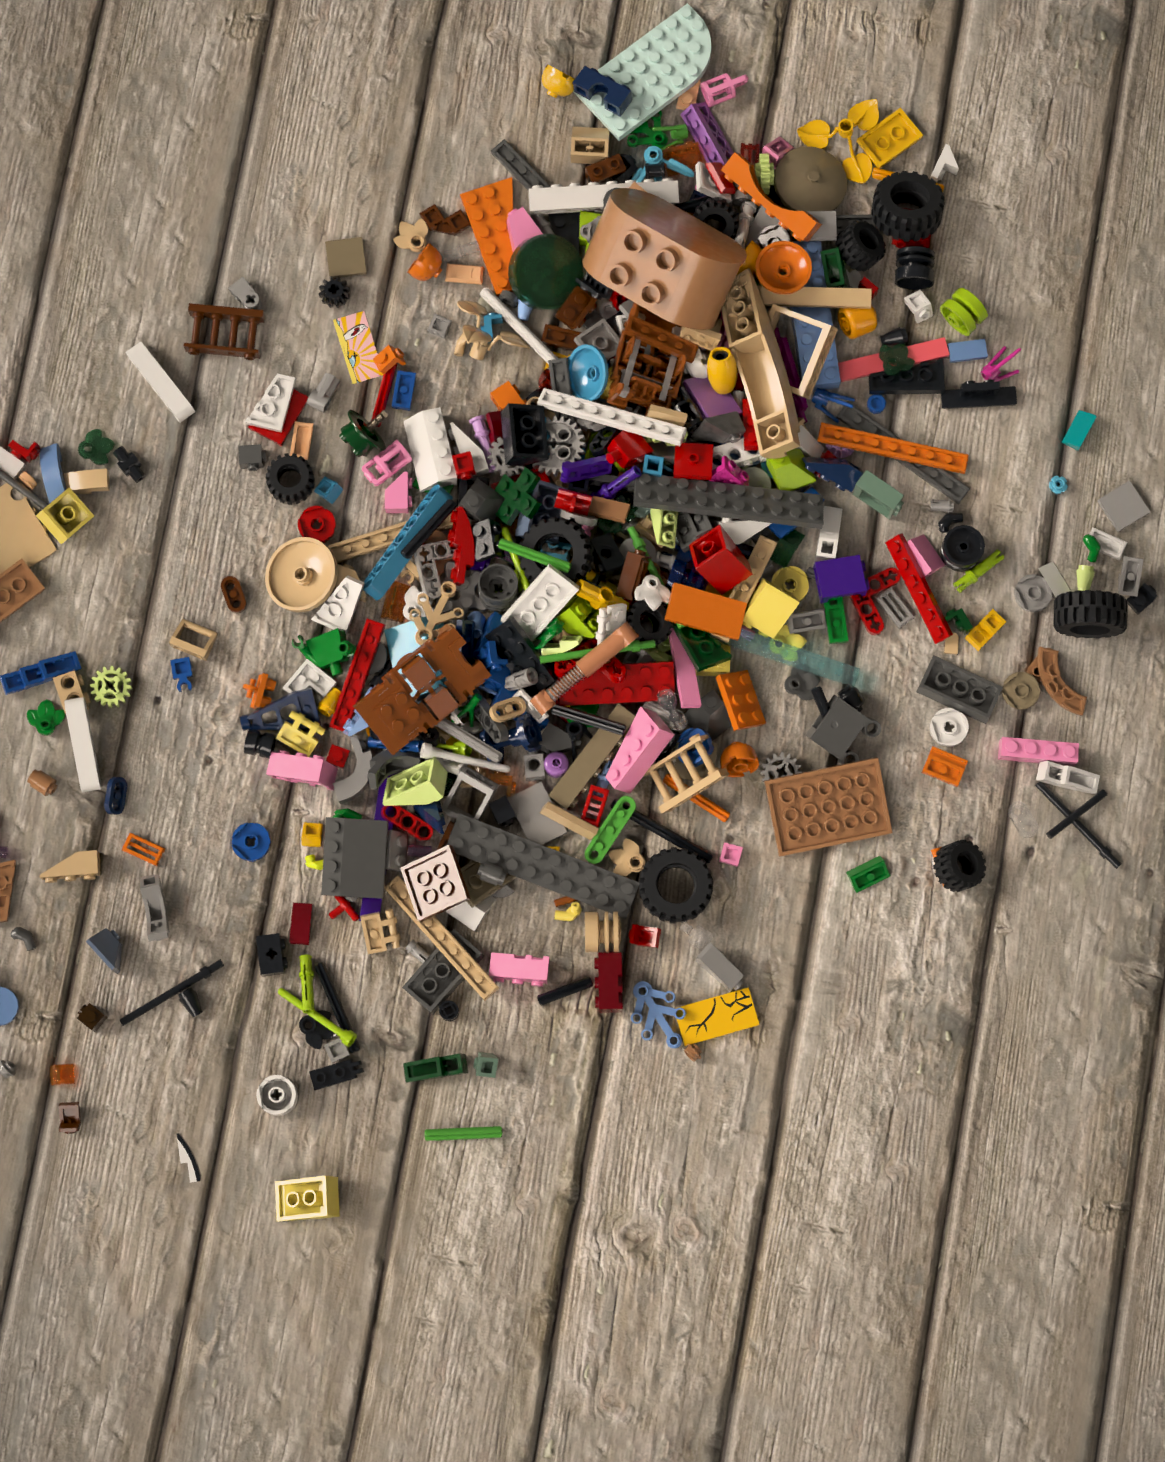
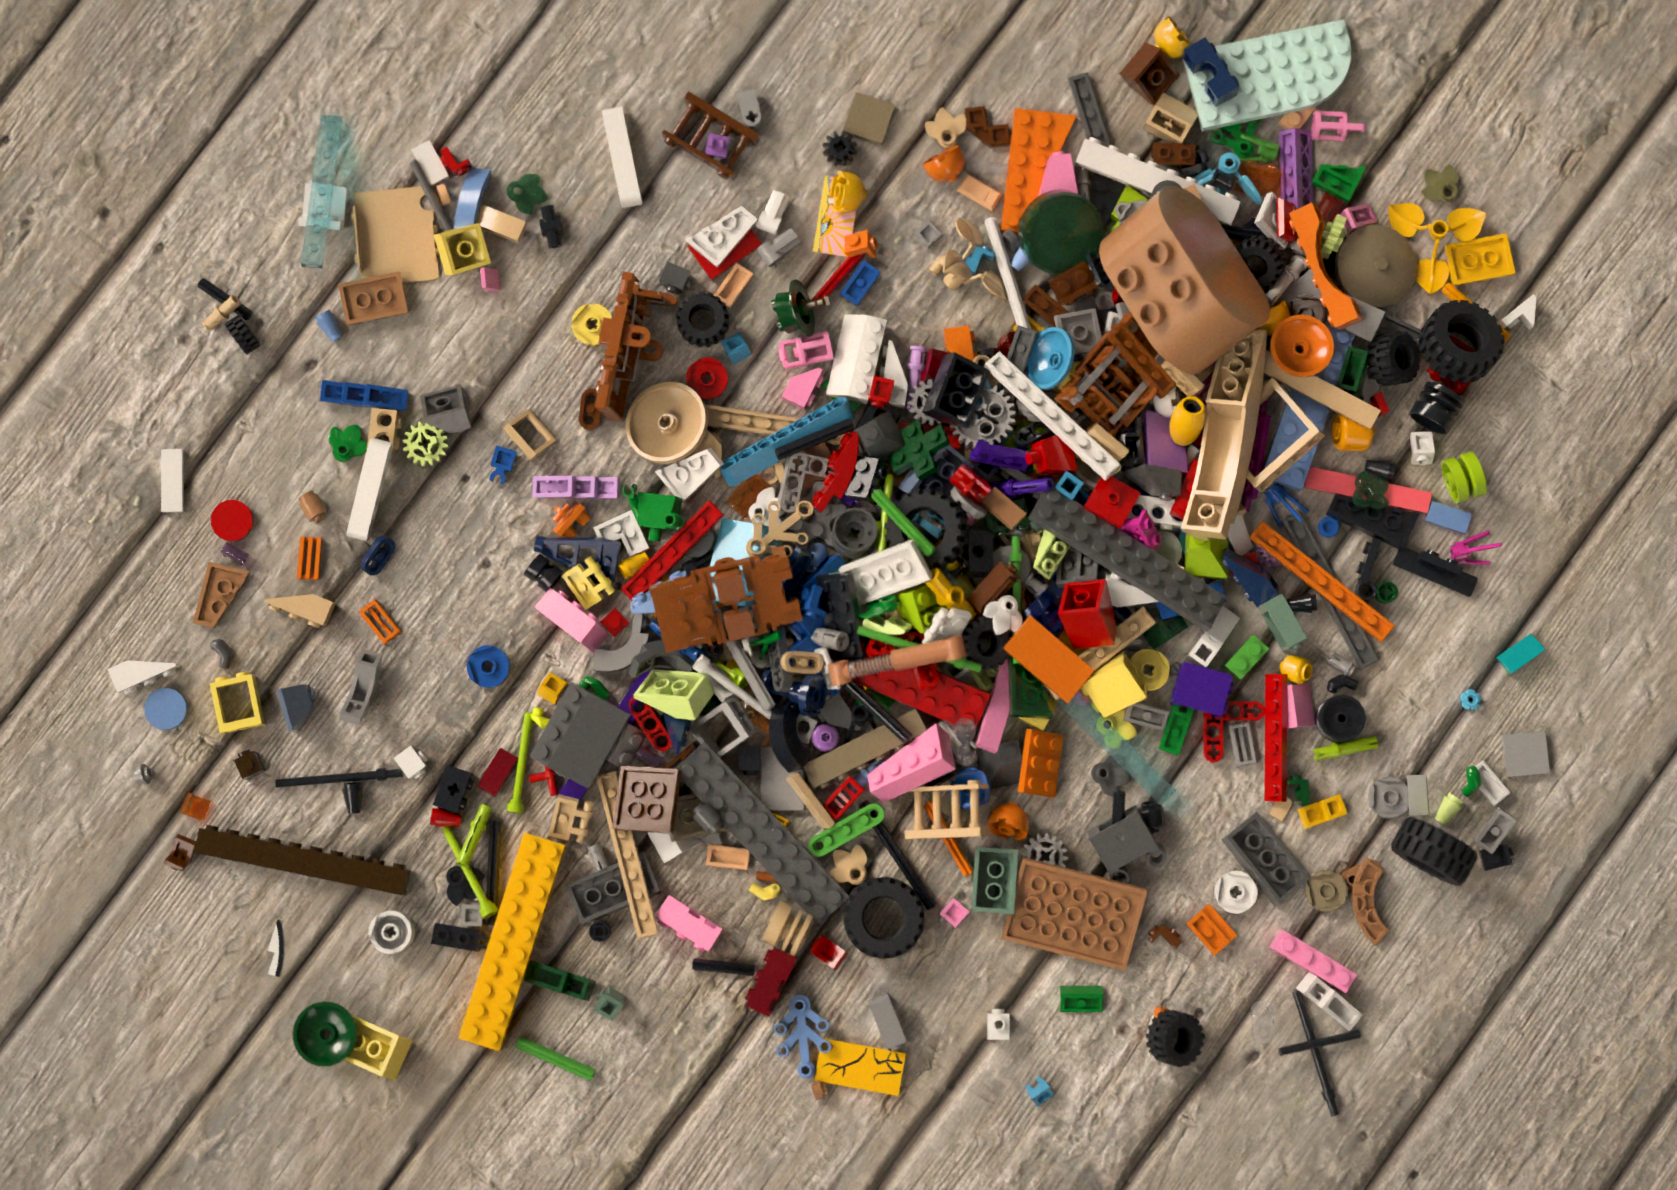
camera: 25 degrees right, 5 degrees up
none -> dark brown brick [194,824,411,896]
none -> light yellow window [210,672,265,734]
none -> dark green dish [293,1001,357,1067]
none -> orange tile [297,536,322,580]
none -> white brick [394,746,428,780]
none -> flat silver slope [420,385,471,433]
none -> red cone [429,807,462,827]
none -> yellow brick [458,832,567,1051]
none -> bright pink slope [480,267,500,292]
none -> lime piece [507,712,532,814]
none -> lavender slope [532,476,621,499]
none -> light yellow plate [572,304,612,347]
none -> dark orange piece [595,271,677,422]
none -> medium lavender tile [705,133,730,159]
none -> light nougat tile [706,844,750,870]
none -> white piece [756,191,790,235]
none -> black arch [769,698,811,773]
none -> yellow cylinder [830,171,867,213]
none -> sand green slope [971,847,1018,914]
none -> white brick [987,1009,1009,1040]
none -> dark azure tile [1025,1077,1054,1107]
none -> reddish brown slope [1119,42,1180,106]
none -> reddish brown bracket [1147,924,1182,948]
none -> bright green brick [1222,634,1269,681]
none -> yellow head [1279,655,1313,684]
none -> black cone [1286,593,1318,613]
none -> green wing [1311,164,1366,203]
none -> black plate [1354,537,1381,602]
none -> dark green wheel [1374,581,1398,604]
none -> olive plate [1421,164,1459,203]

